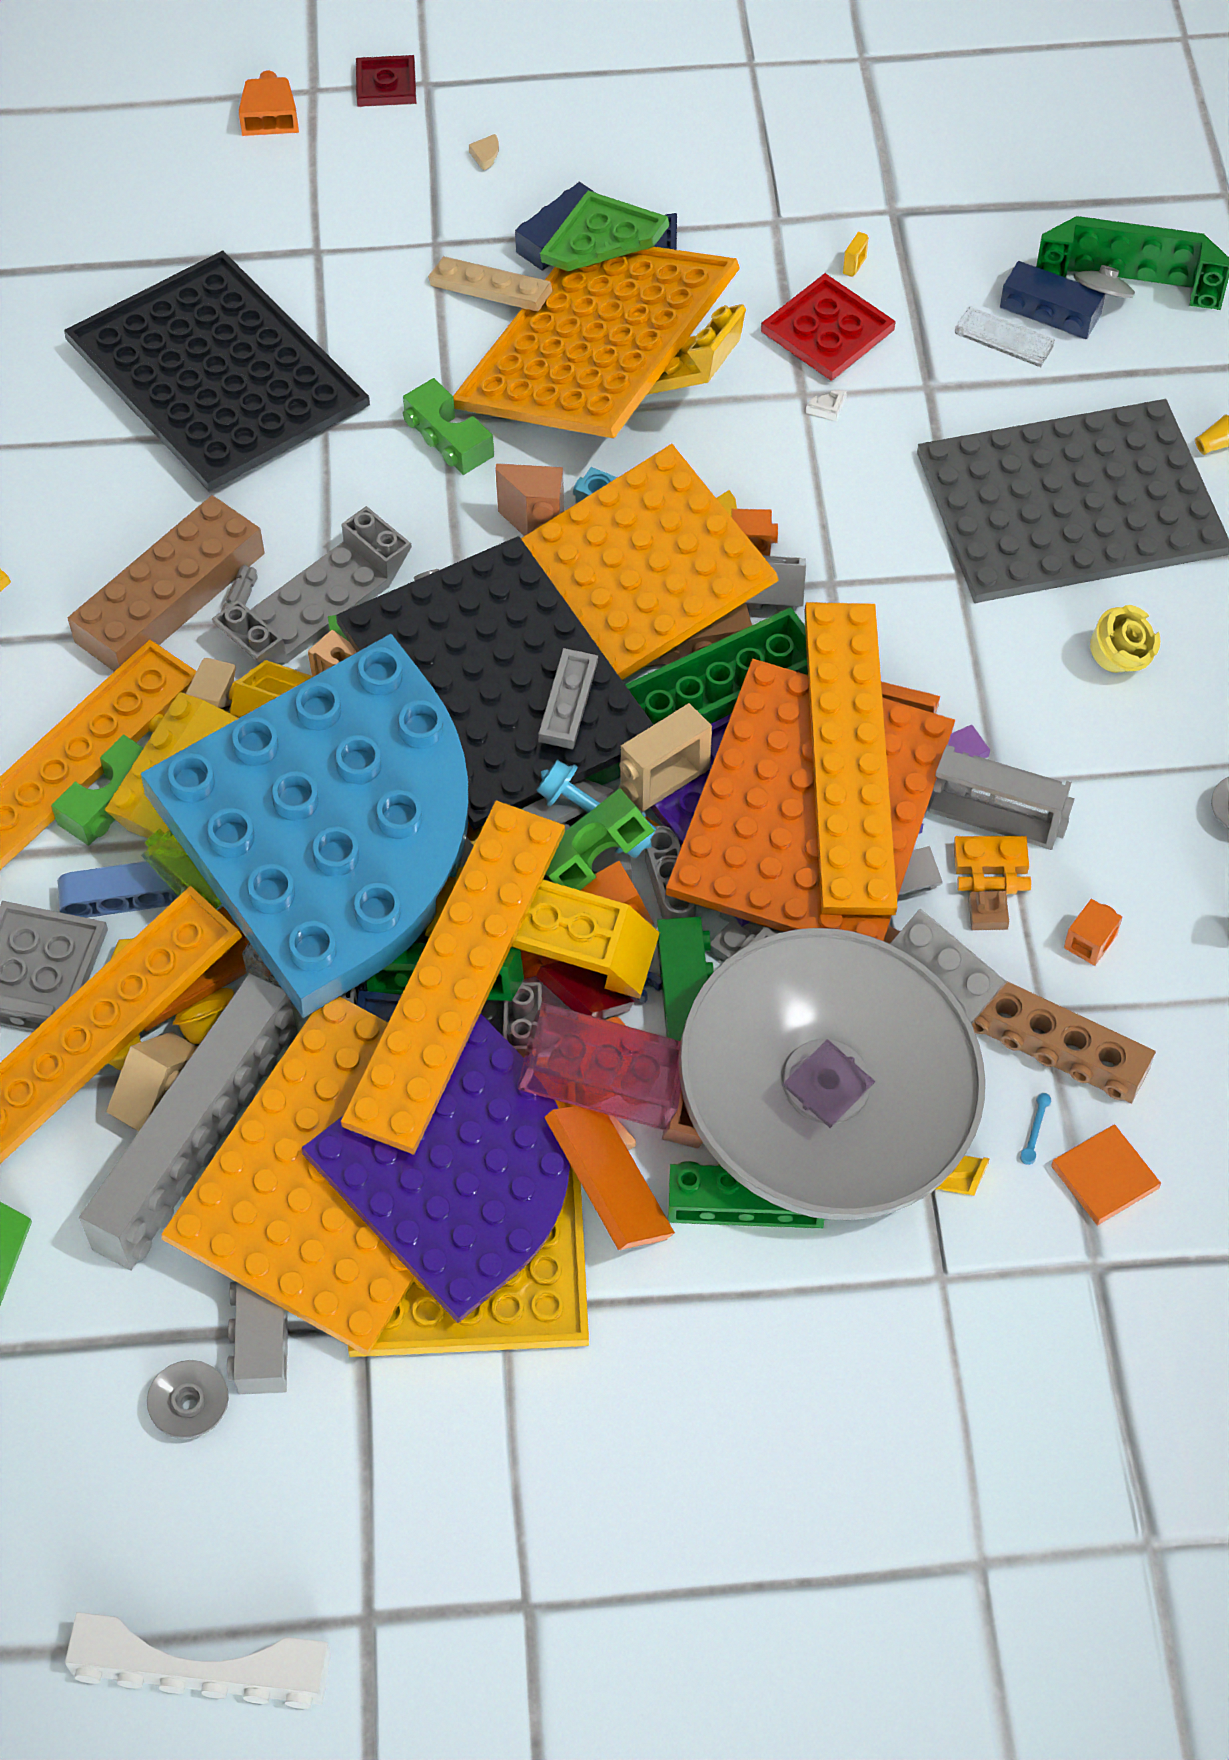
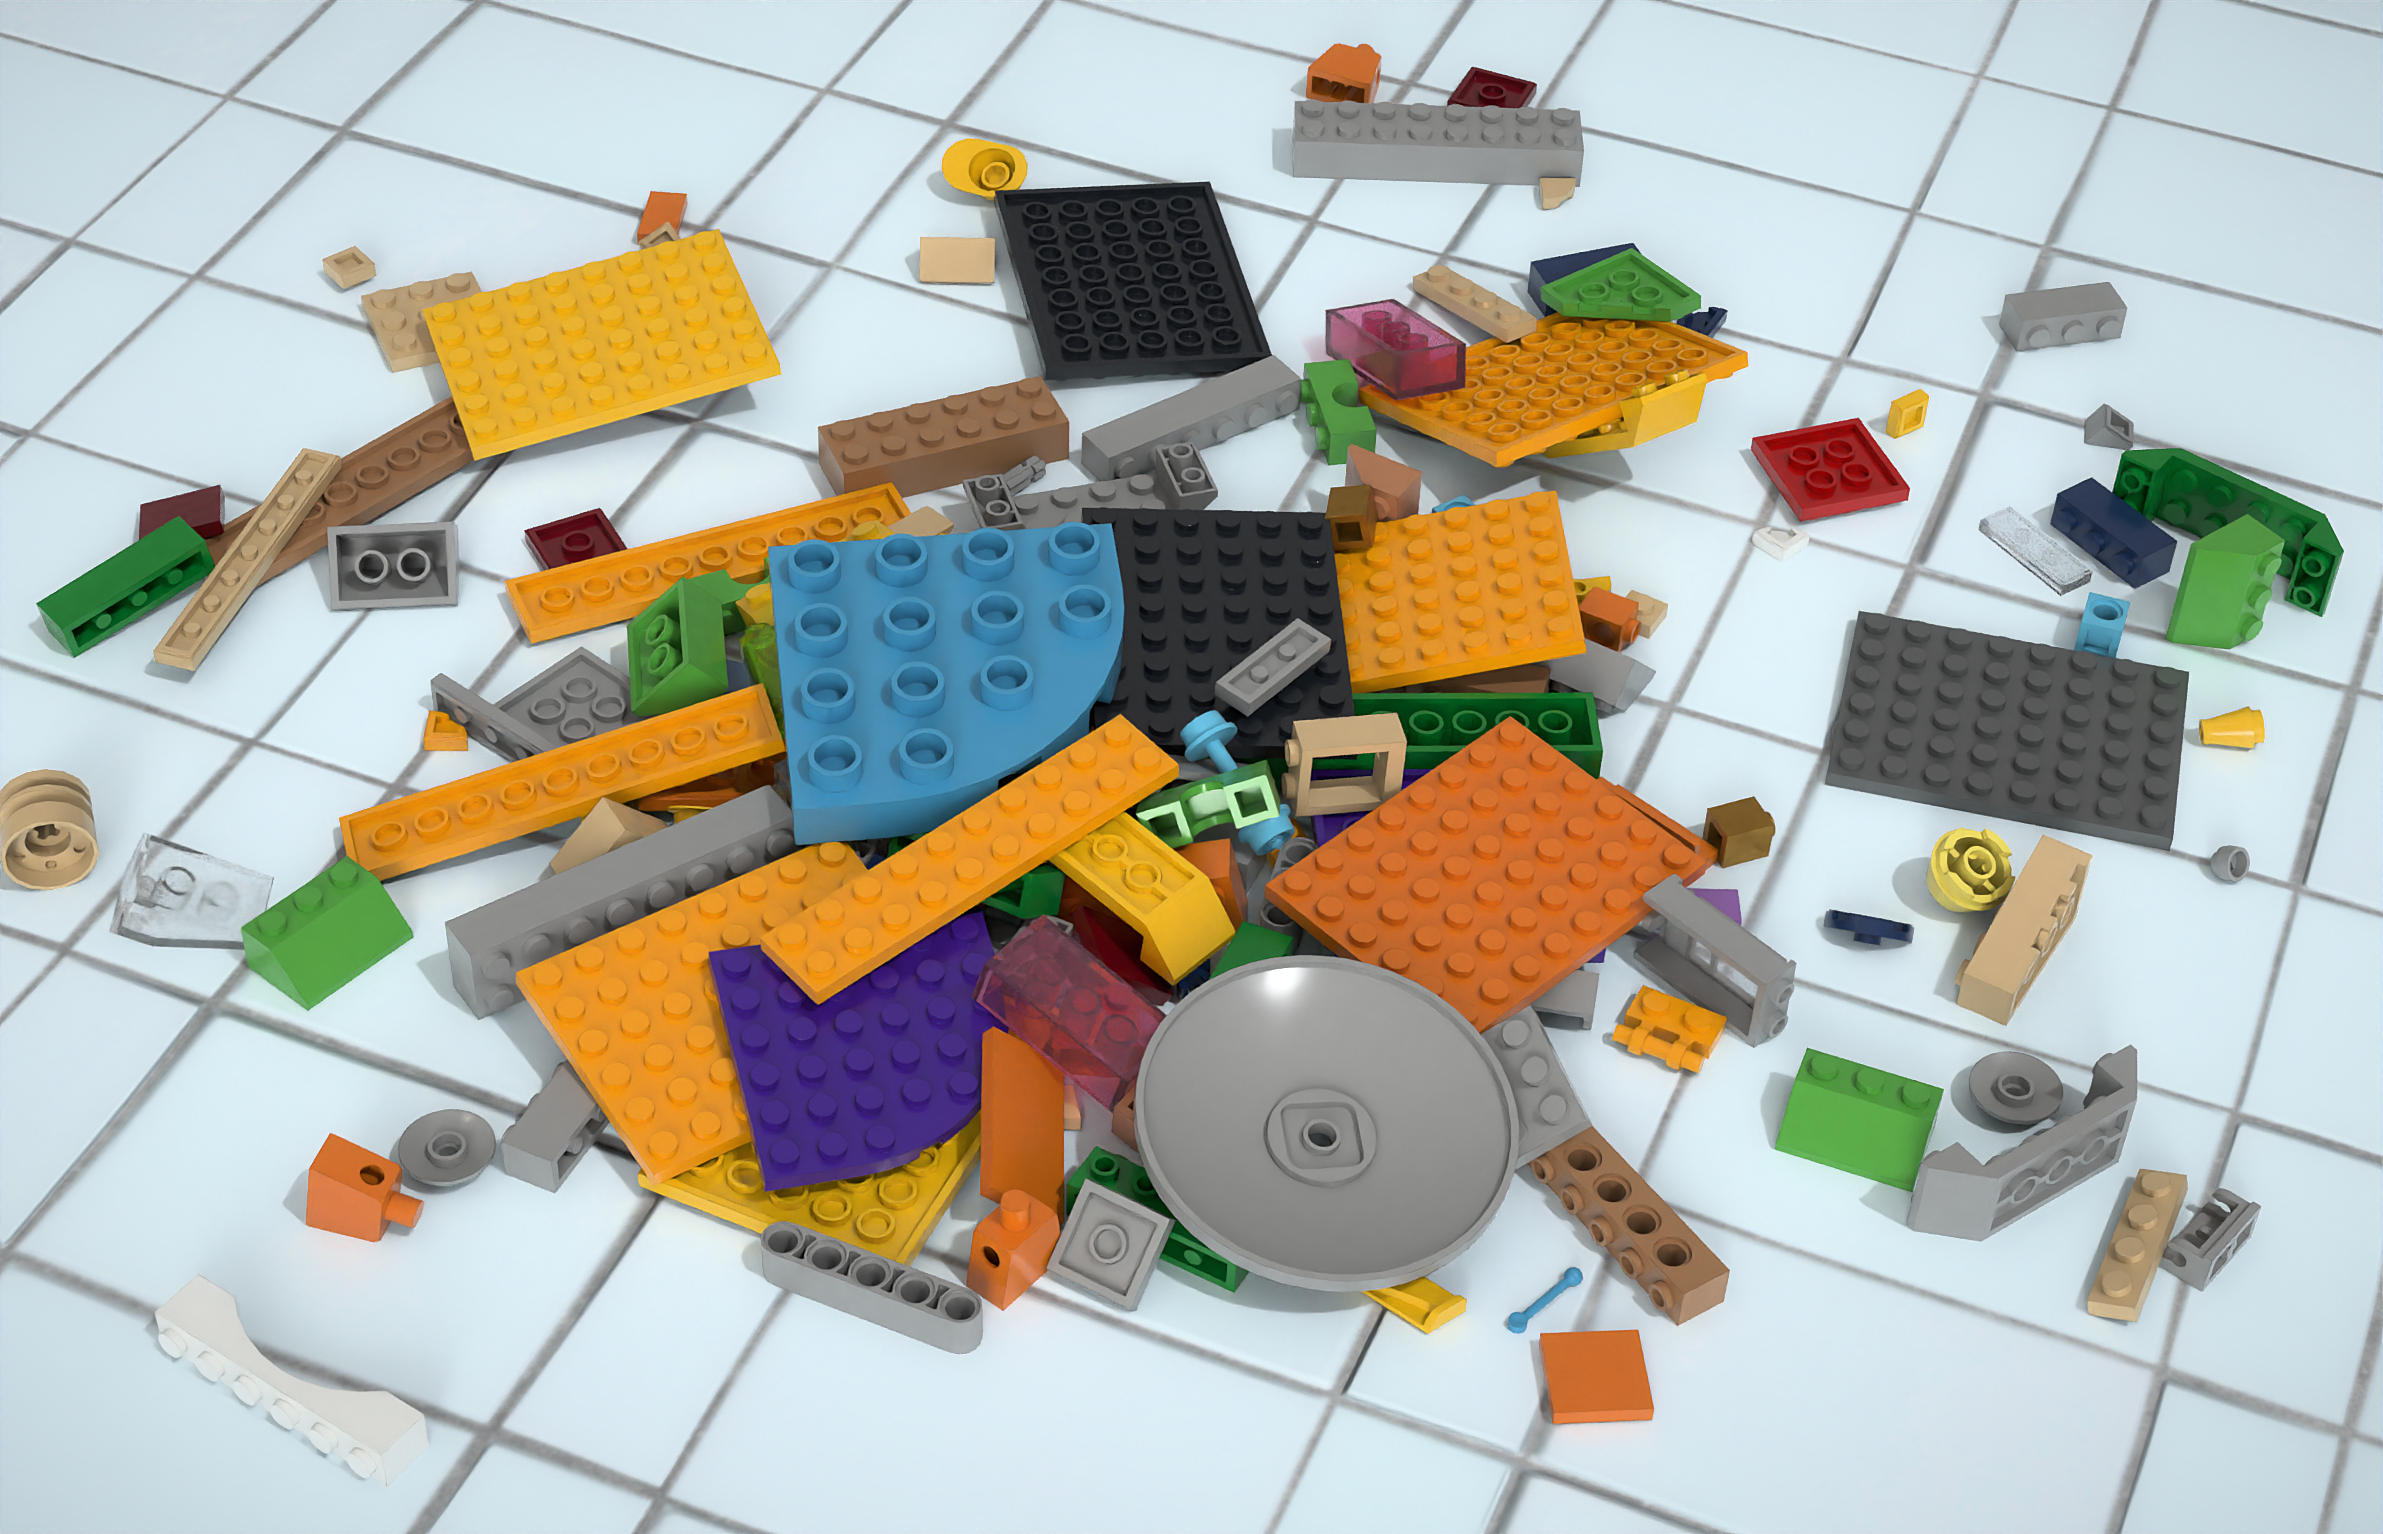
camera: 25 degrees right, 15 degrees down
clear purple piece [782,1039,875,1128] -> none
light orange plate [804,602,898,915] -> none
medium nougat tile [968,891,1009,931] -> none
orange brick [1064,899,1123,966] -> none
light grey dish [1074,265,1135,298] -> none
none -> orange torso [306,1133,424,1242]
none -> bright green slope [627,577,728,716]
none -> light grey beam [761,1221,983,1354]
none -> tan panel [919,237,995,284]
none -> yellow piece [941,138,1028,201]
none -> orange torso [966,1189,1061,1311]
none -> light grey plate [1046,1179,1176,1310]
none -> light grey brick [1081,355,1301,481]
none -> light grey brick [1292,99,1584,187]
none -> clear pink brick [1325,299,1466,400]
none -> pearl gold brick [1325,484,1378,550]
none -> tan plate [1625,590,1668,639]
none -> pearl gold brick [1702,796,1775,868]
none -> bright green slope [1775,1048,1944,1192]
none -> dark blue plate [1823,909,1915,946]
none -> tan wedge [1955,835,2093,1026]
none -> light grey brick [1999,282,2128,352]
none -> medium azure brick [2074,592,2130,658]
none -> light grey slope [2084,403,2134,450]
none -> bright green slope [2166,514,2285,650]

